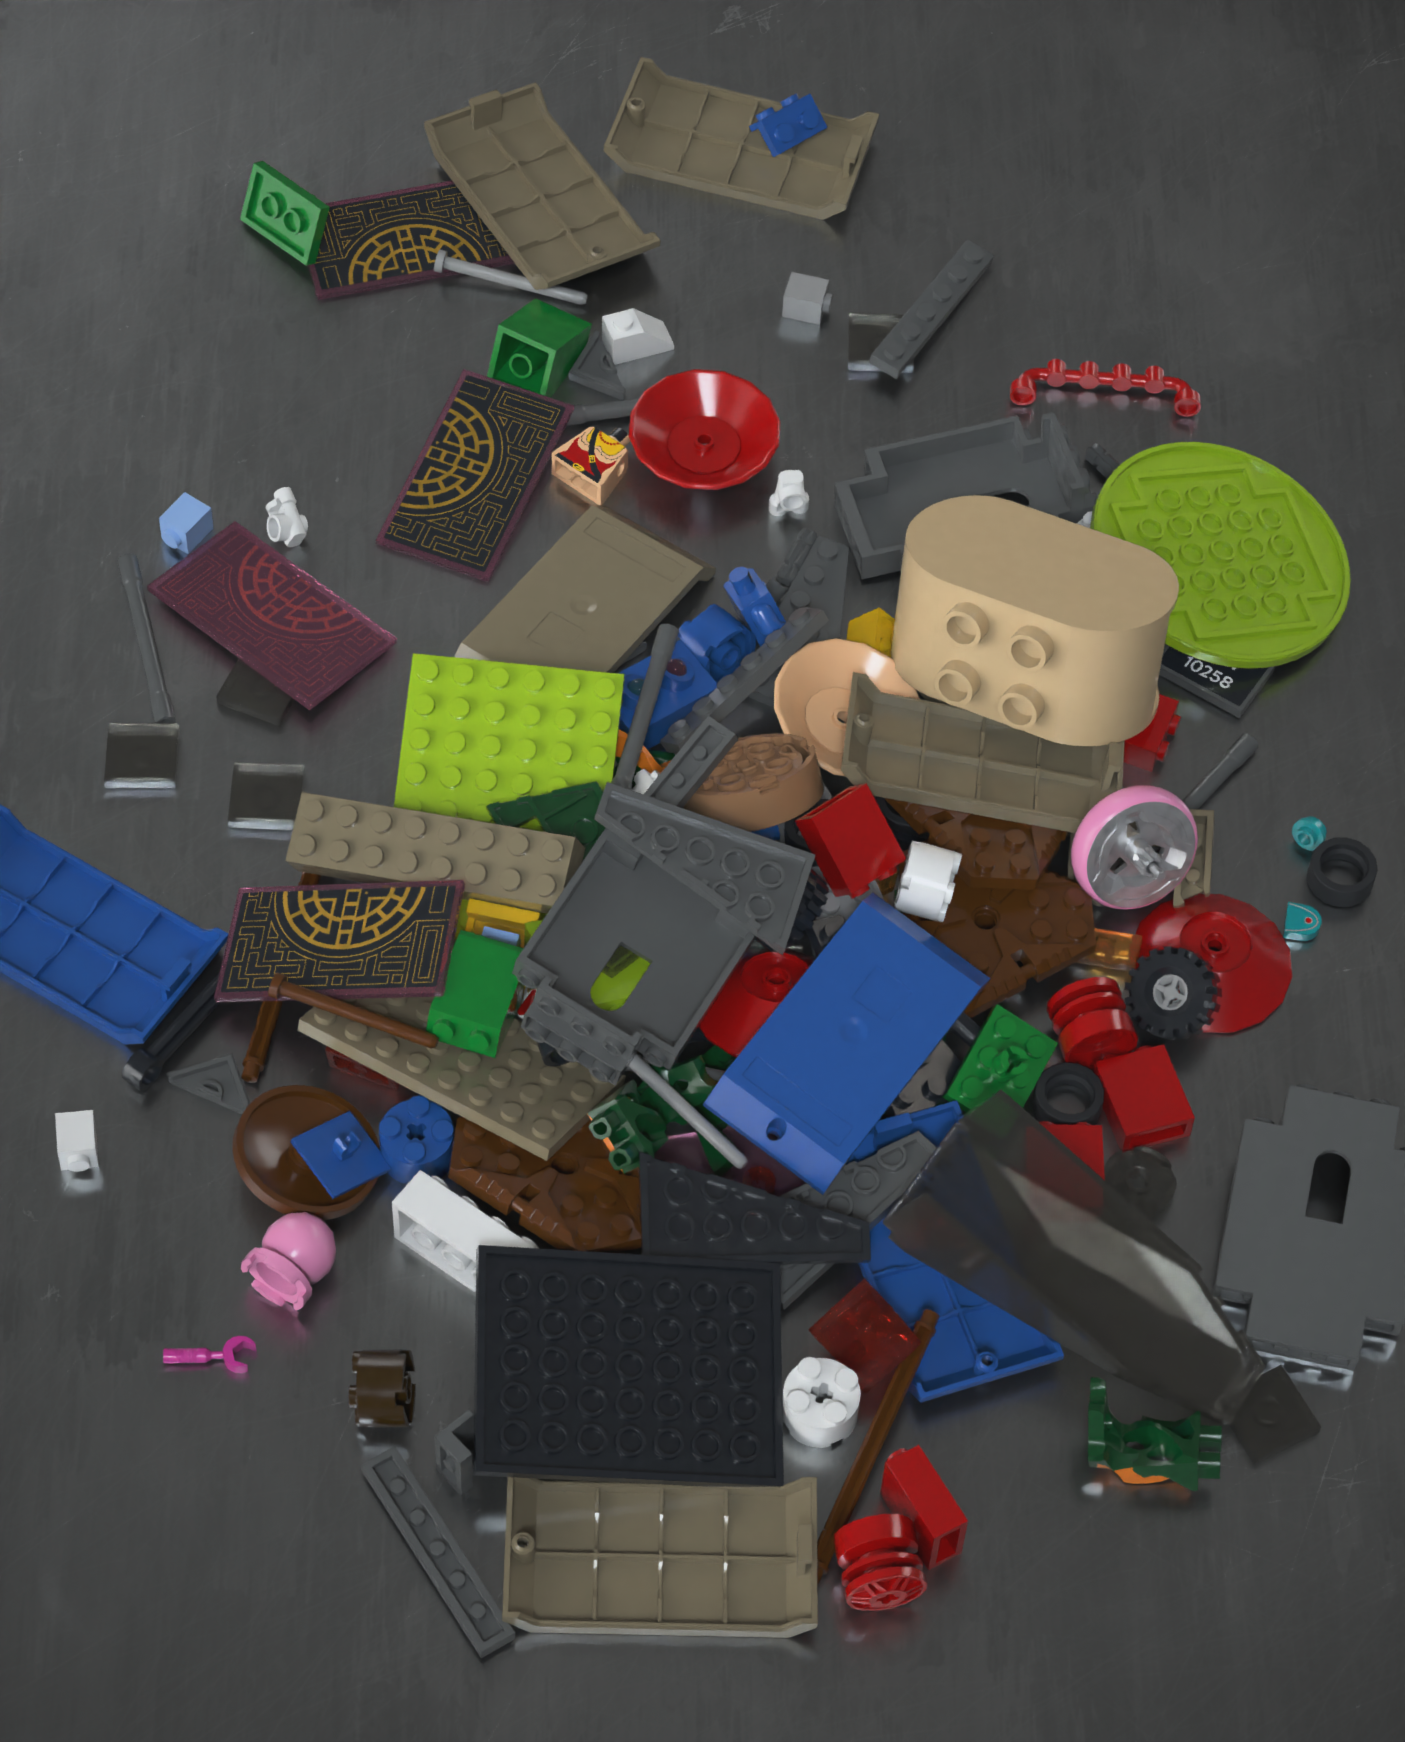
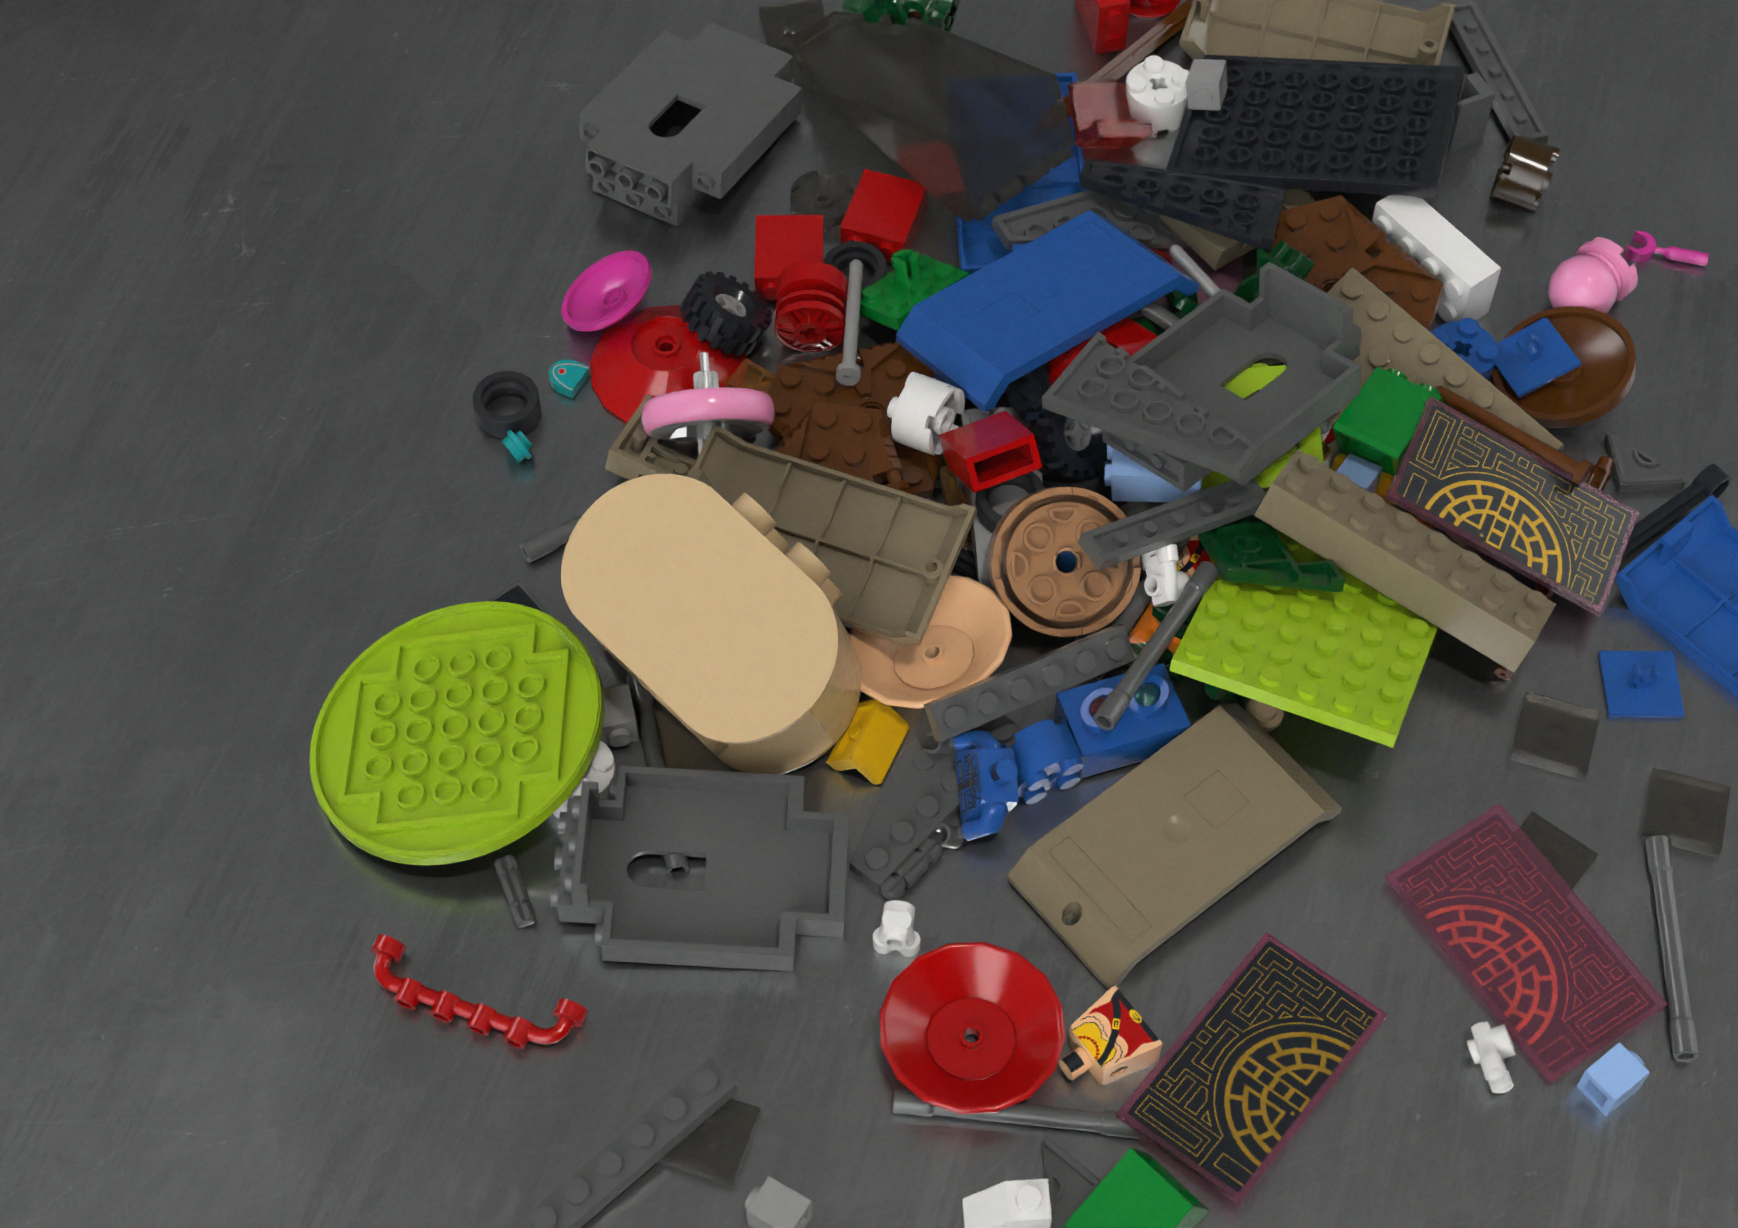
camera: 160 degrees left, 0 degrees up
none -> dark pink dish [561,251,652,332]
none -> light grey bar [836,259,863,386]
none -> light grey brick [1186,59,1228,111]
none -> blue piece [1598,651,1685,718]

